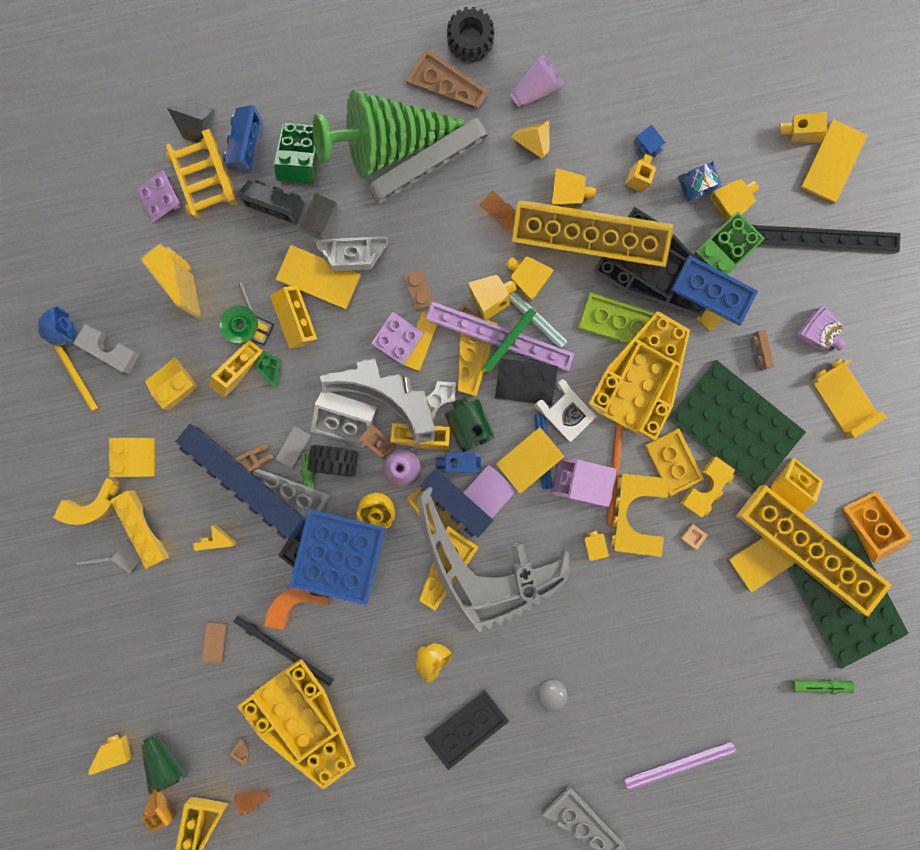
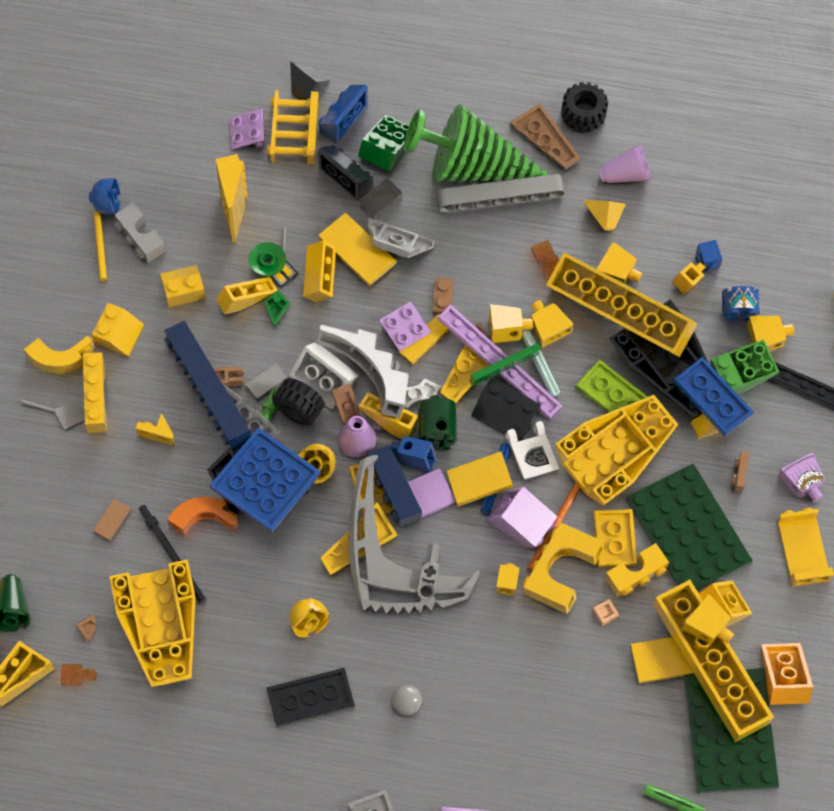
camera: 20 degrees right, 20 degrees down
none -> yellow torso [683,594,735,644]

